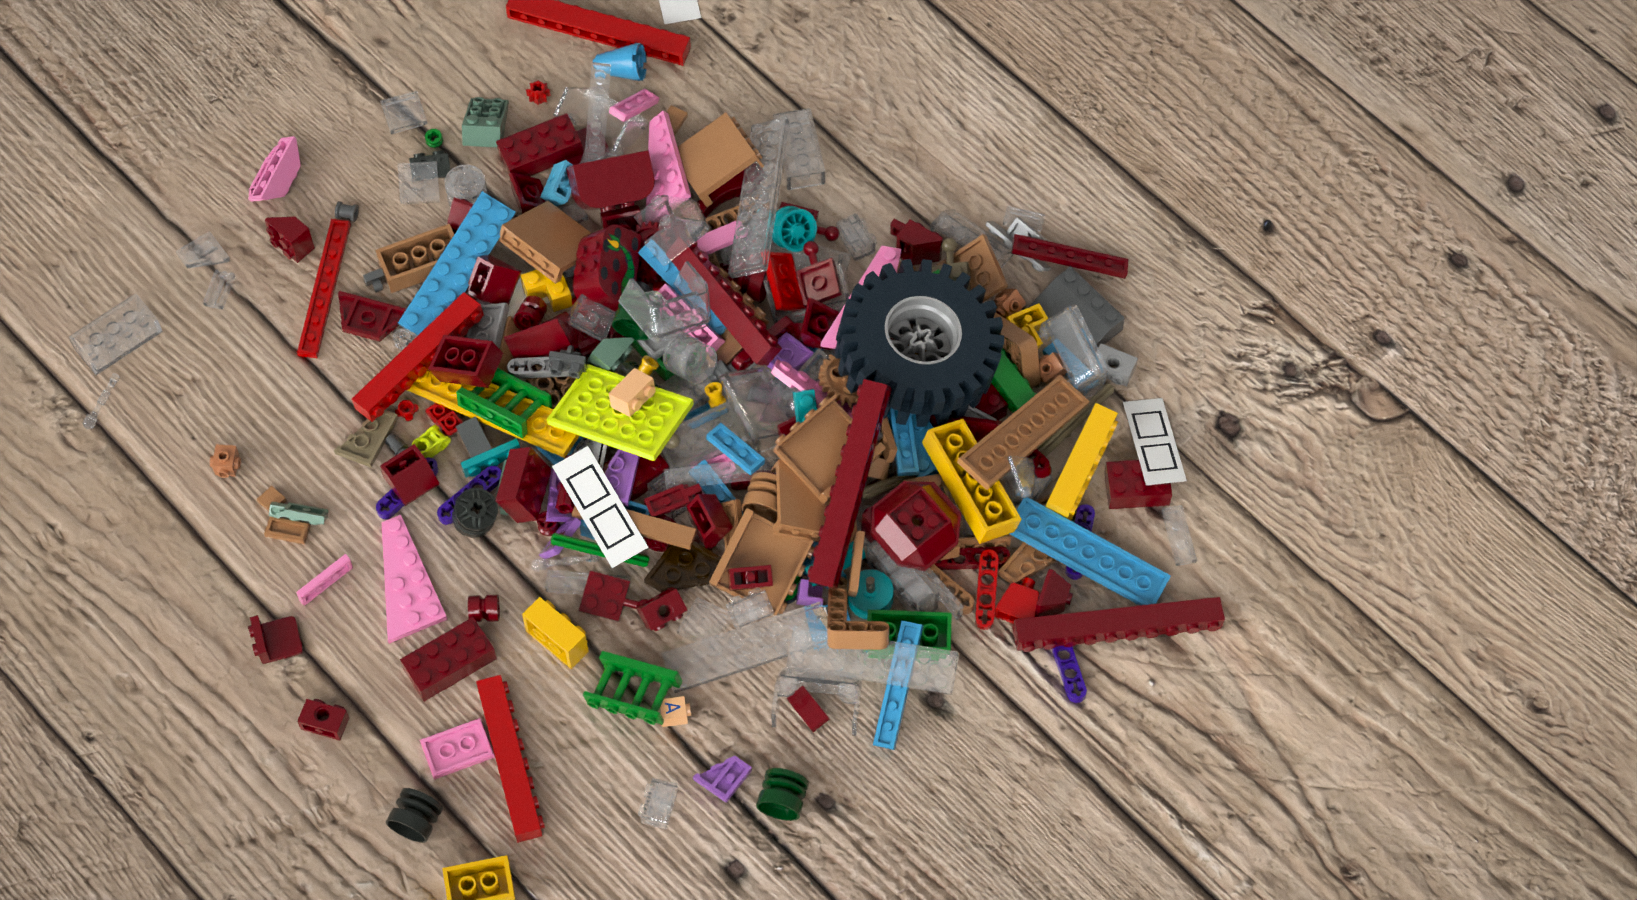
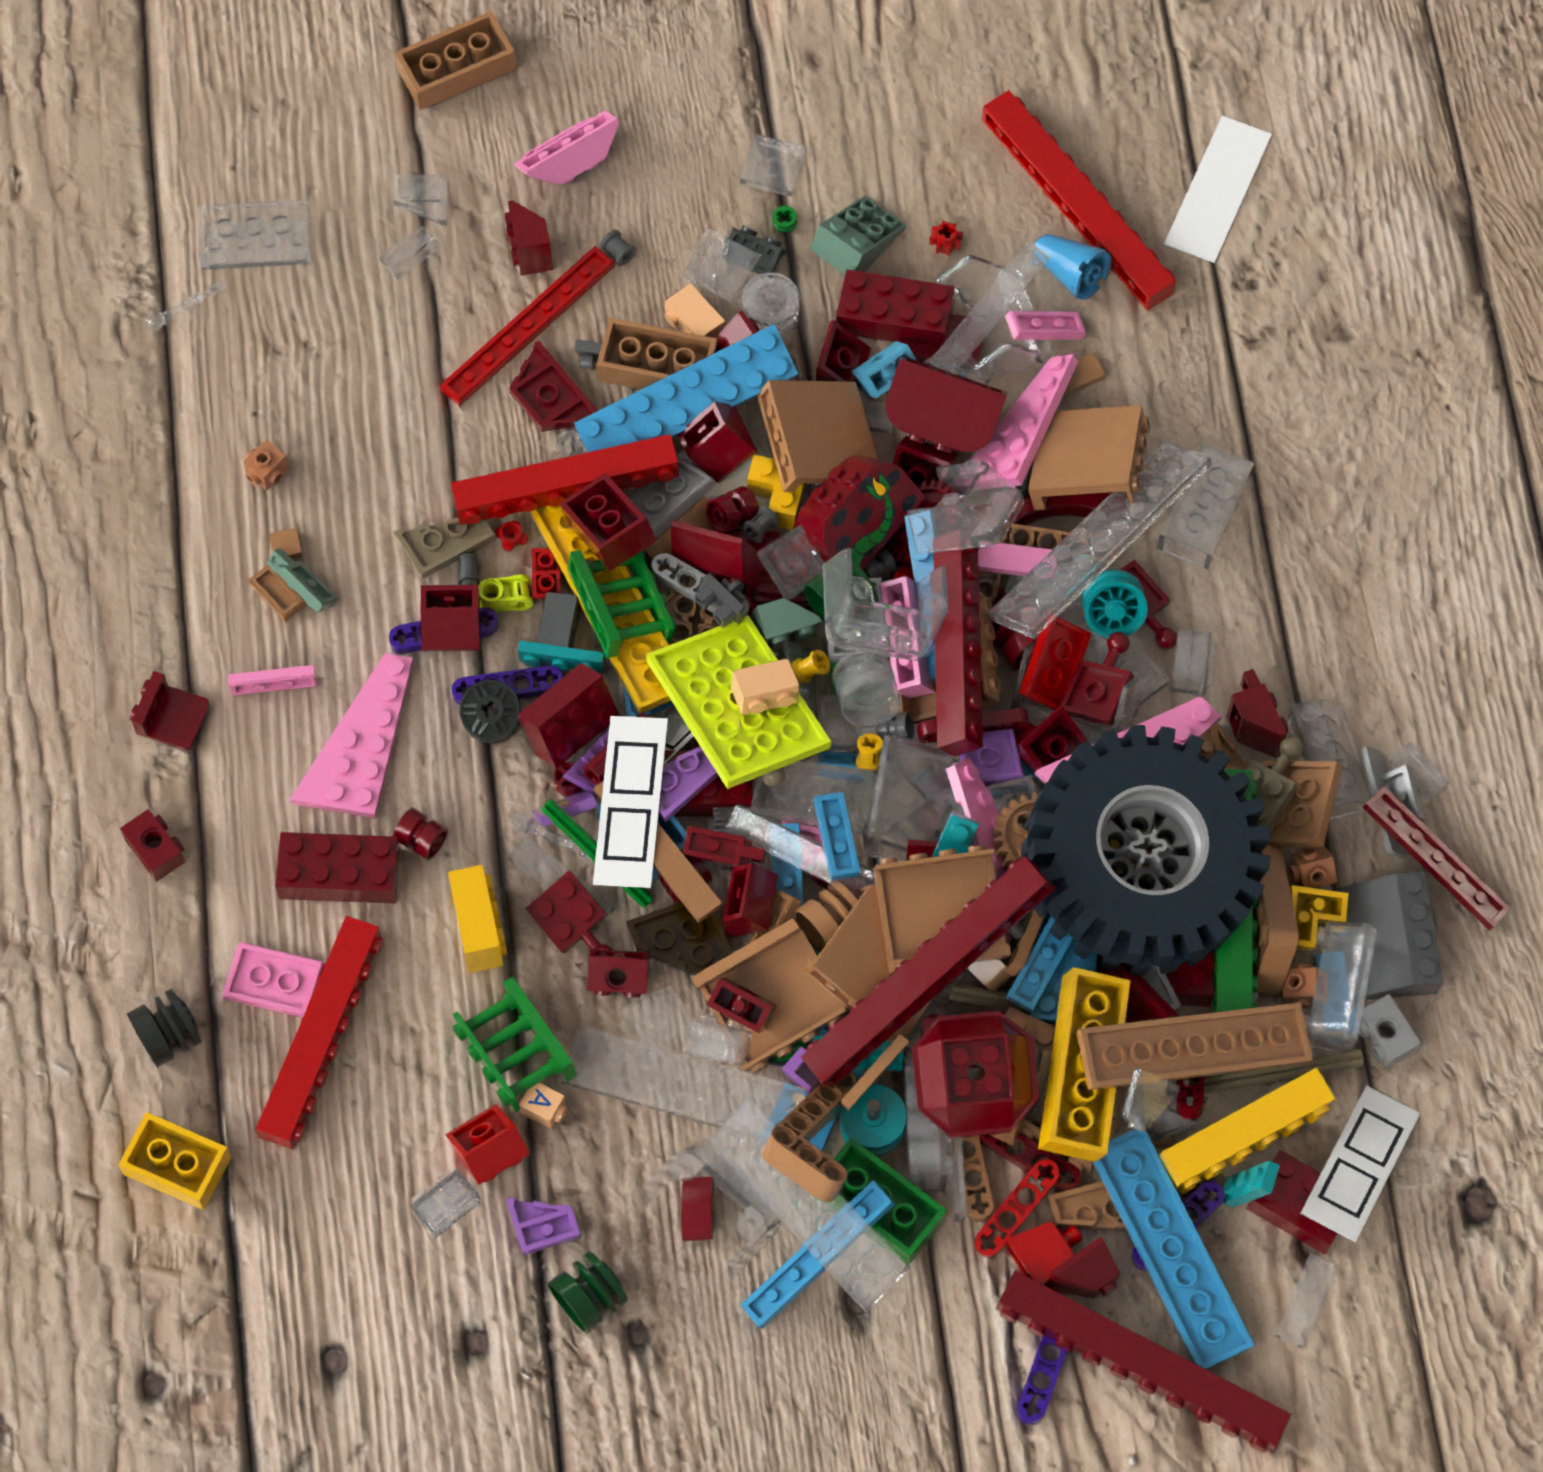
camera: 35 degrees right, 5 degrees up
none -> medium nougat brick [395,11,517,110]
none -> red slope [445,1104,530,1185]
none -> light nougat brick [664,283,725,338]
none -> dark grey bush [742,506,780,543]
none -> teal plate [1223,1160,1280,1208]

